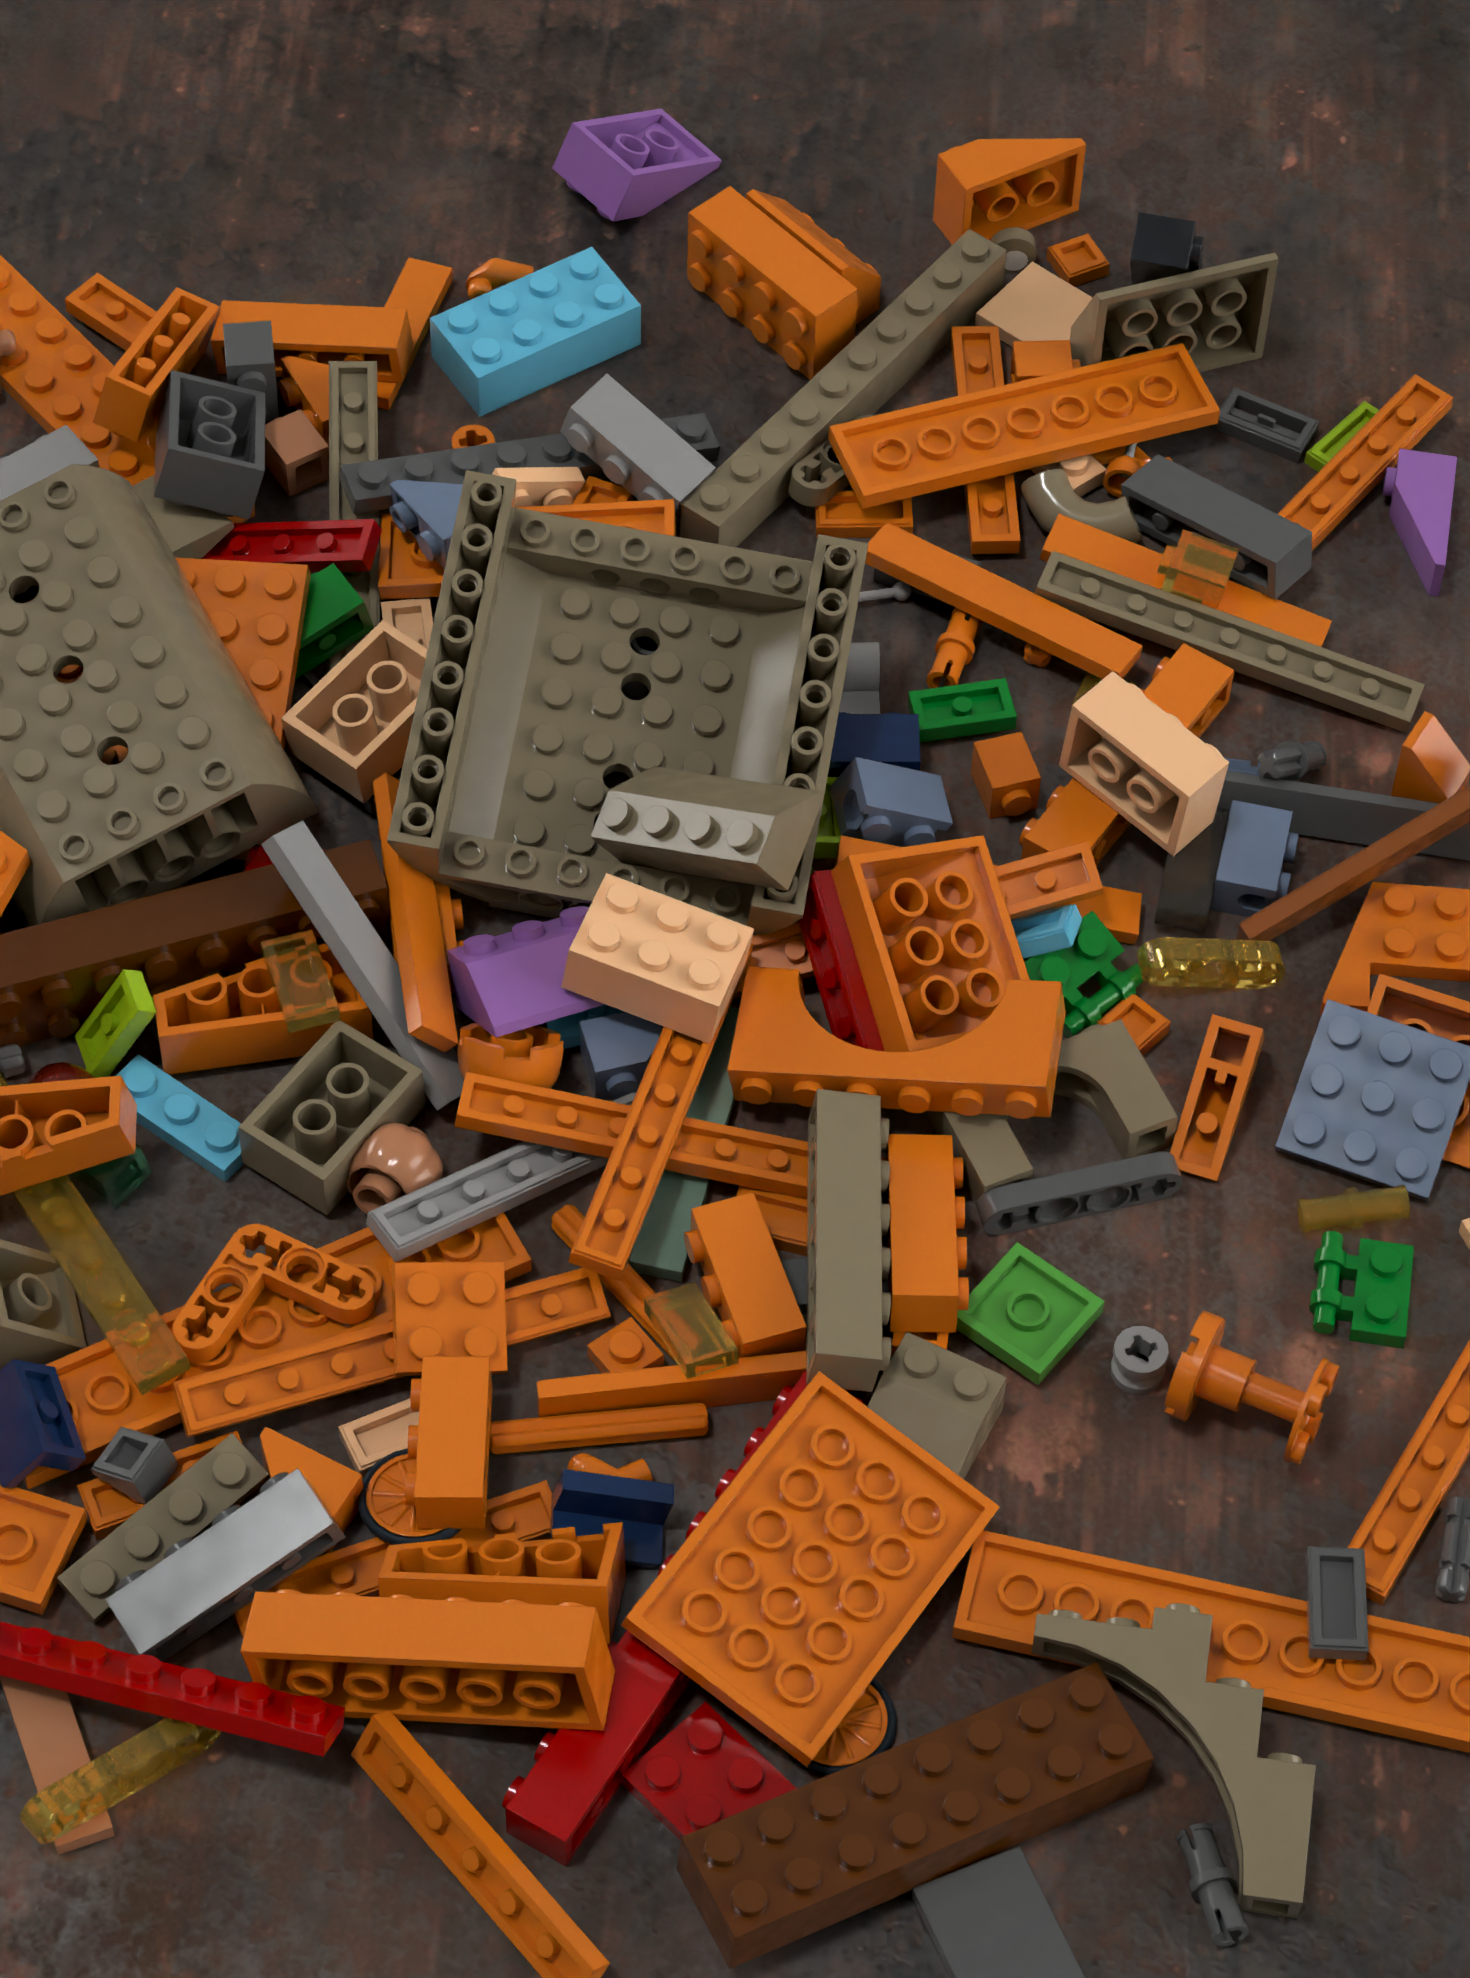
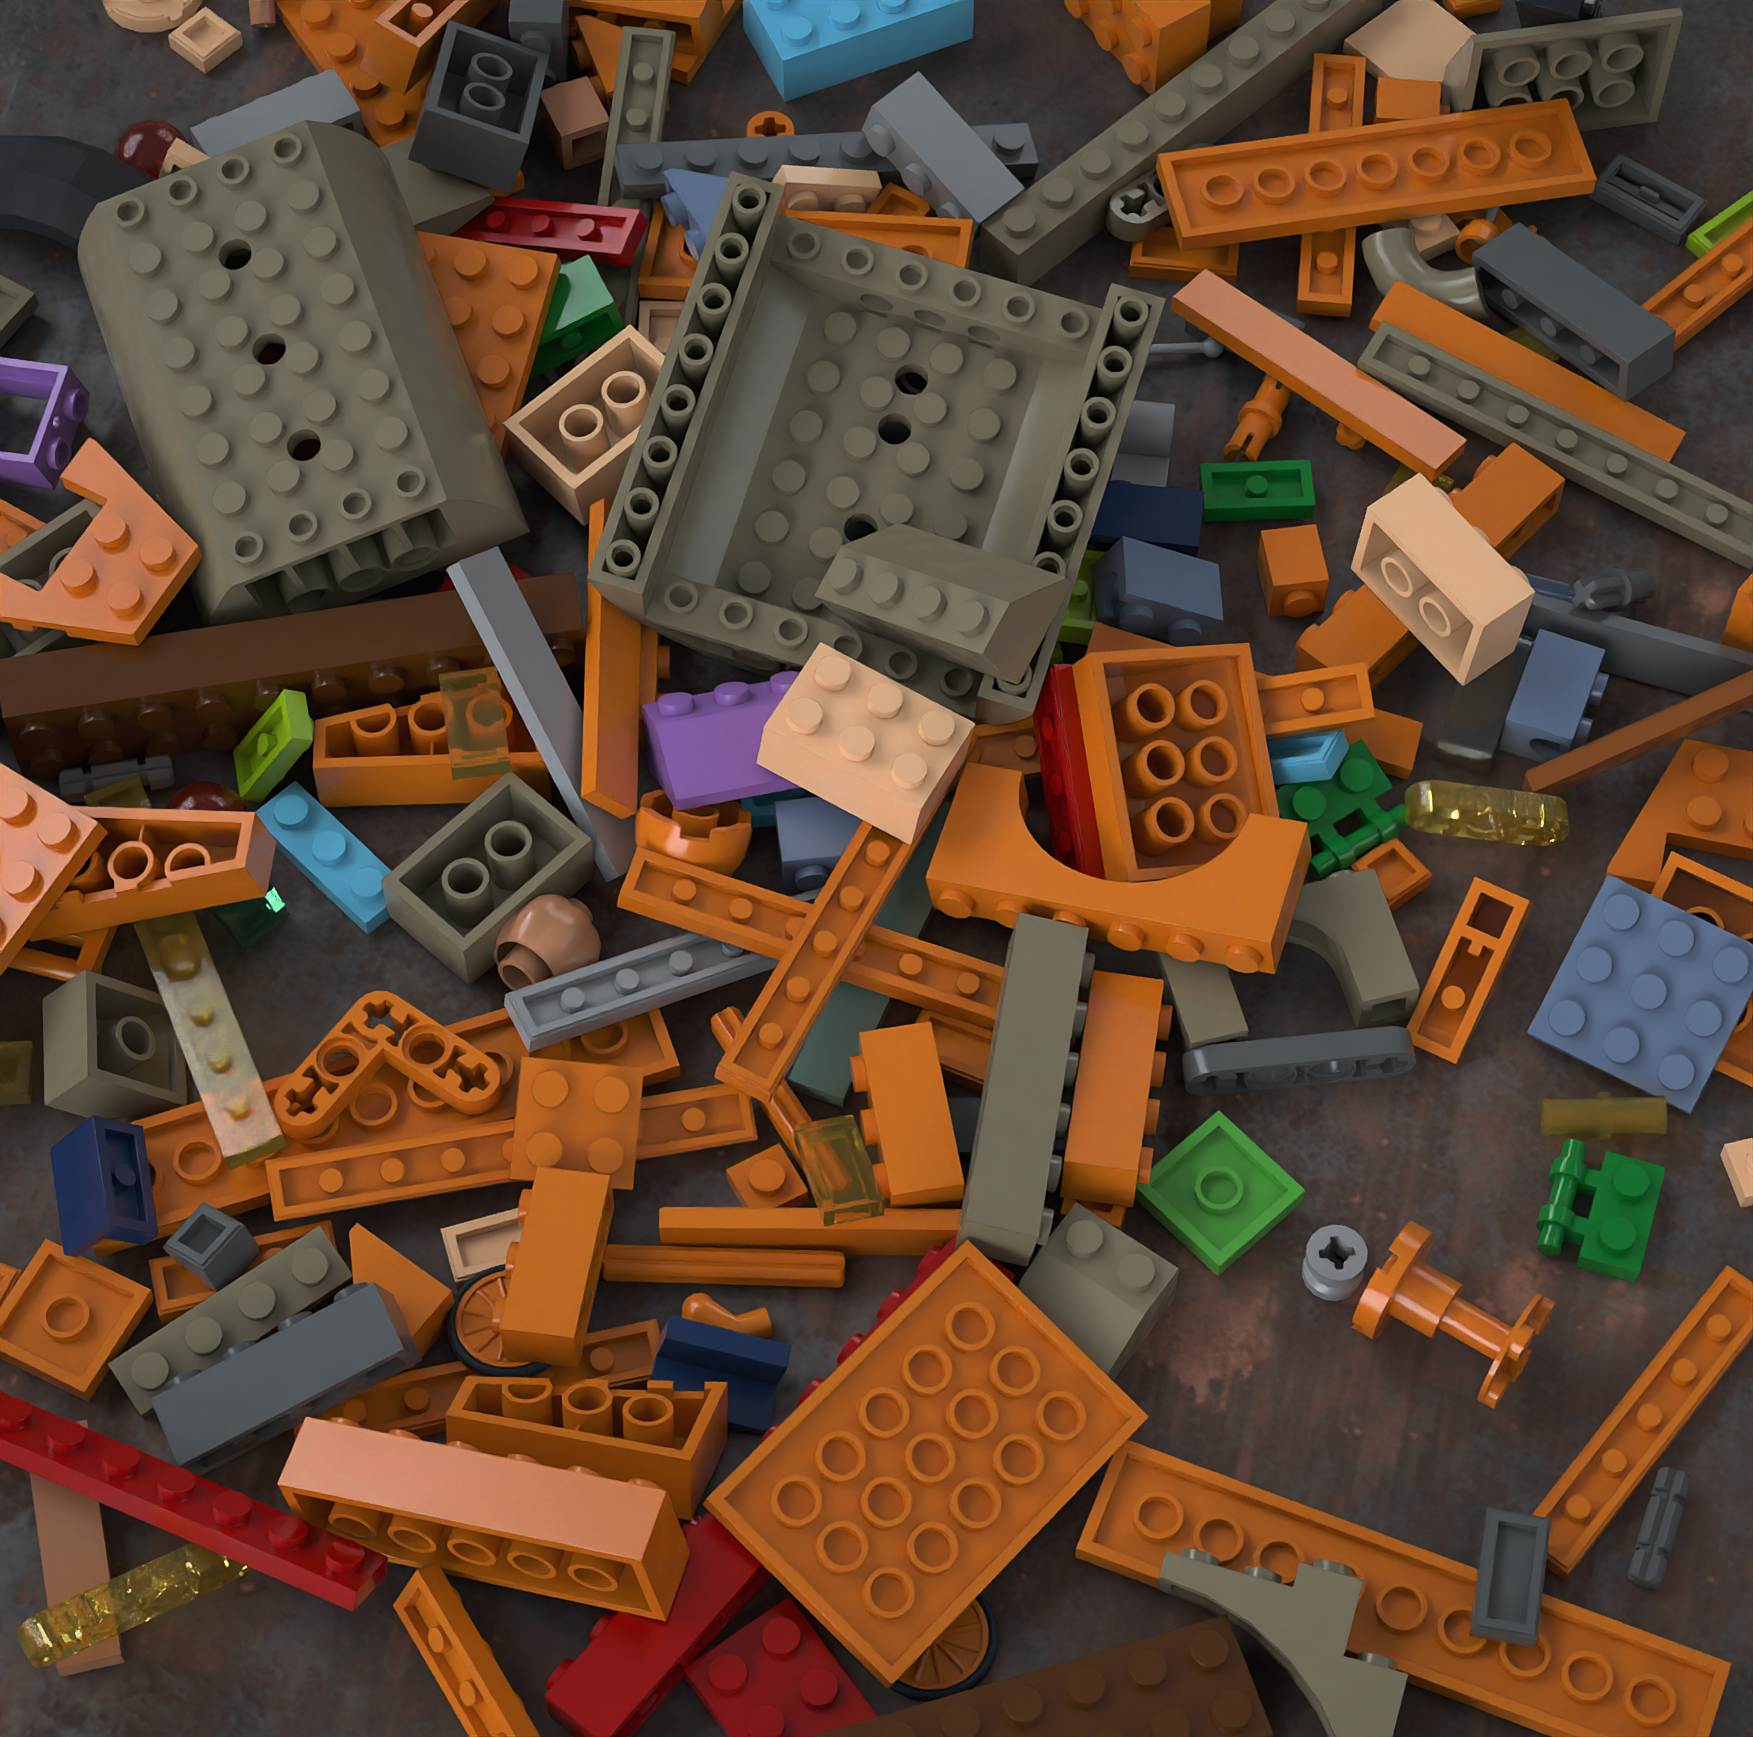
camera: 10 degrees right, 5 degrees up
clear yellow brick [1157,529,1239,609] -> none

